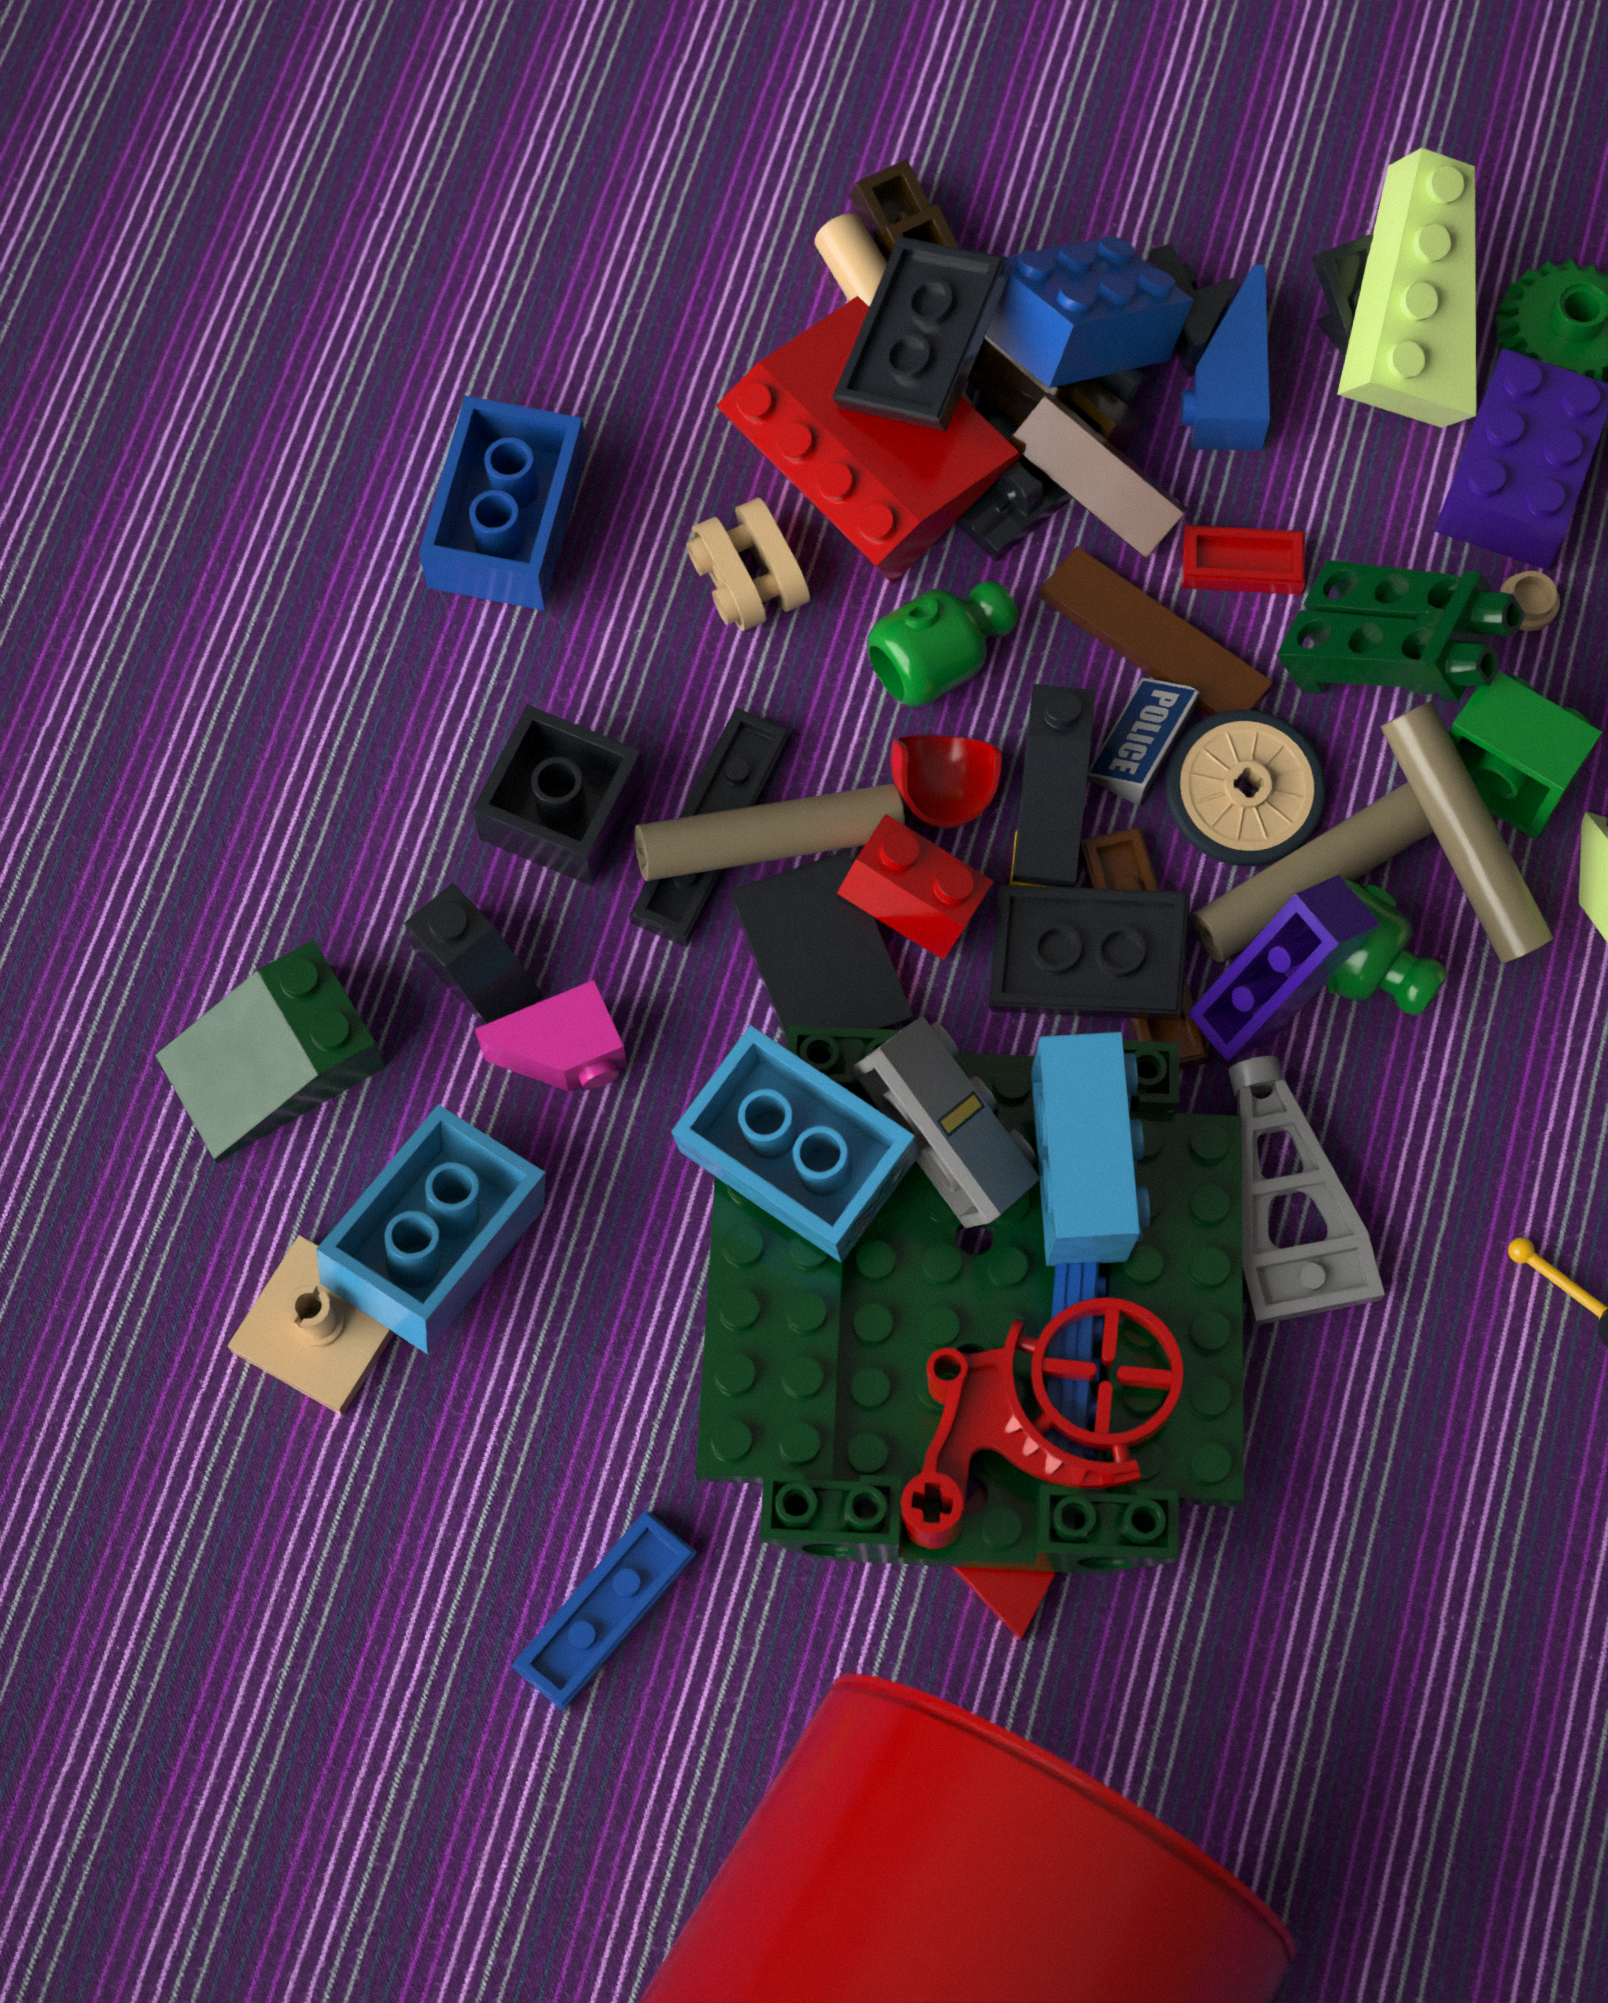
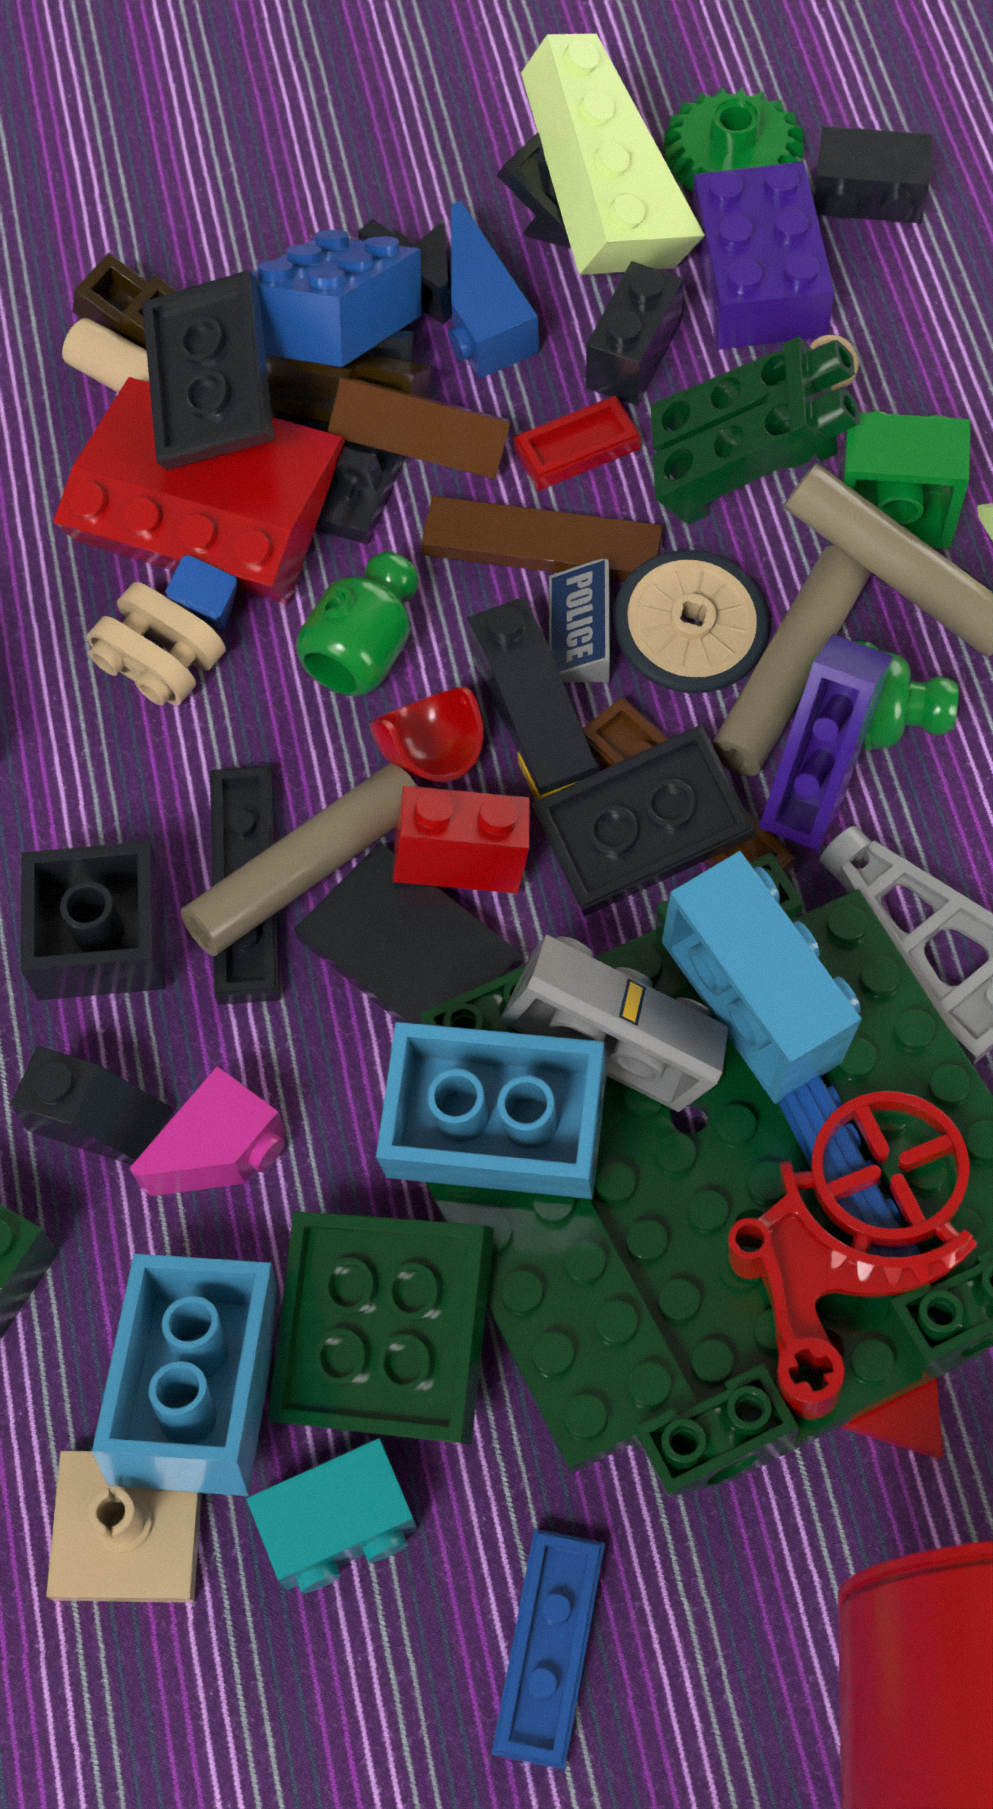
camera: 25 degrees left, 5 degrees down
none -> blue slope [165,555,237,632]
none -> teal brick [246,1439,418,1594]
none -> dark green plate [267,1211,494,1444]
none -> black brick [586,261,684,406]

